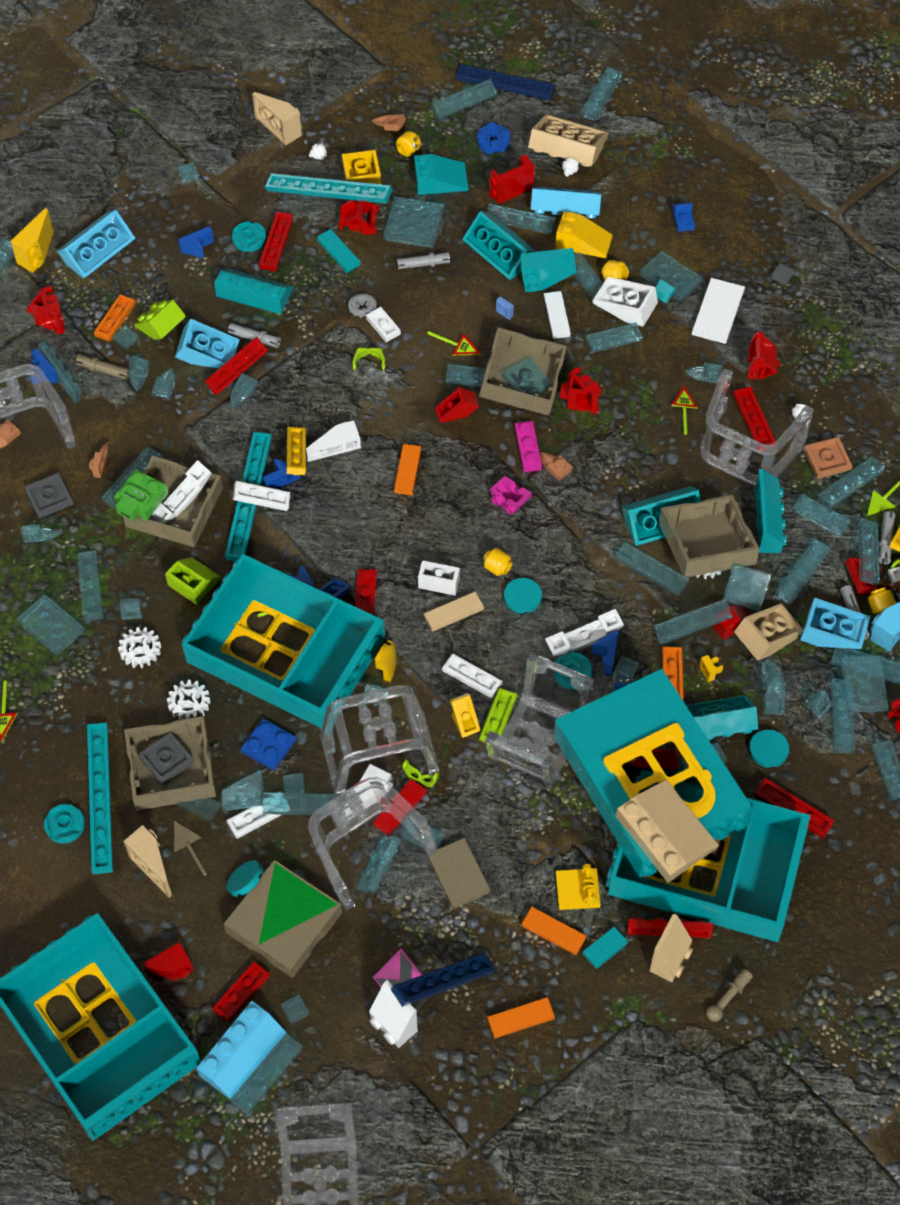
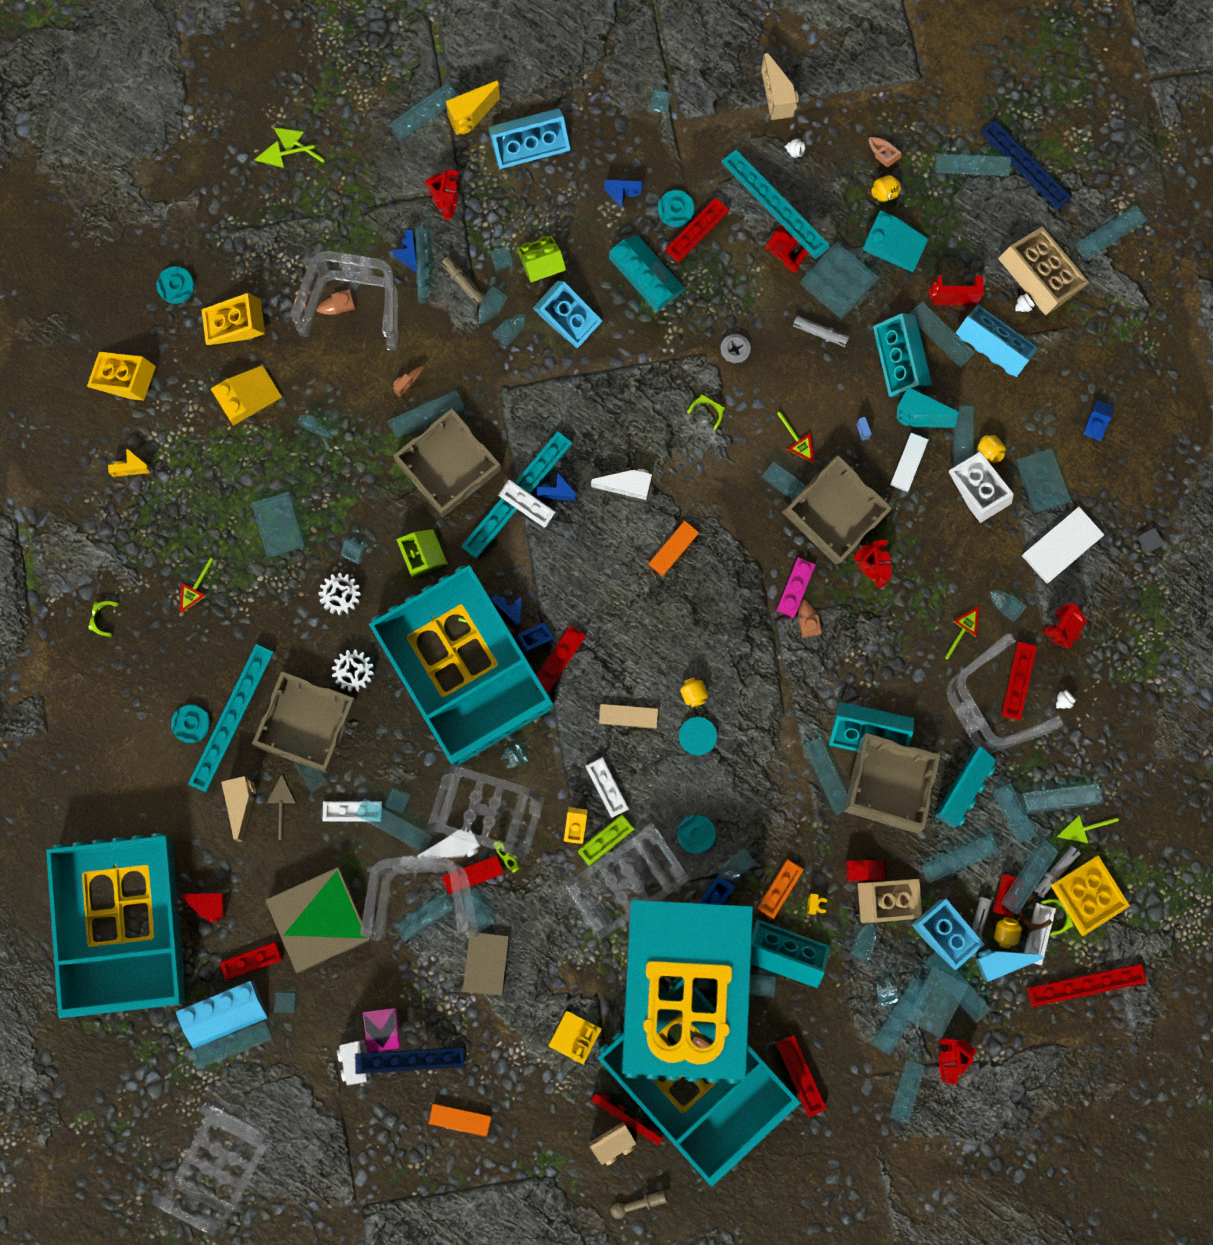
camera: 25 degrees right, 20 degrees up
dark grey plate [24,473,73,519] -> none
clear light blue tile [77,551,103,621] -> none
orange tile [94,294,136,342] -> none
bright green piece [114,469,168,521] -> none
dark grey plate [138,732,194,785] -> none
white slope [150,460,211,525] -> none
red plate [204,337,268,396] -> none
clear light blue wing [222,770,263,811] -> none
teal tile [226,860,263,897] -> none
light grey pin [228,323,281,348] -> none
clear light blue plate [230,373,259,408] -> none
blue plate [241,719,296,771] -> none
yellow plate [287,427,306,475] -> none
teal tile [317,229,361,273] -> none
yellow slope [342,150,381,184] -> none
white plate [366,307,401,342] -> none
yellow brick [375,640,397,682] -> none
white brick [418,561,460,596] -> none
red slope [435,387,479,423] -> none
blue plate [477,122,510,154] -> none
dark pink cylinder [490,476,532,515] -> none
clear light blue tile [502,358,552,395] -> none
orange tile [522,907,587,956] -> none
white slope [545,609,624,656] -> none
yellow slope [555,211,613,258] -> none
teal tile [583,927,628,969] -> none
clear light blue plate [586,323,643,353] -> none
blue slope [592,631,618,674] -> none
tan slope [616,780,719,883] -> none
clear light blue tile [654,599,733,645] -> none
teal tile [655,279,676,304] -> none
clear light blue plate [722,564,771,611] -> none
teal tile [749,730,789,768] -> none
clear light blue plate [763,675,785,715] -> none
nougat plate [803,437,853,479] -> none

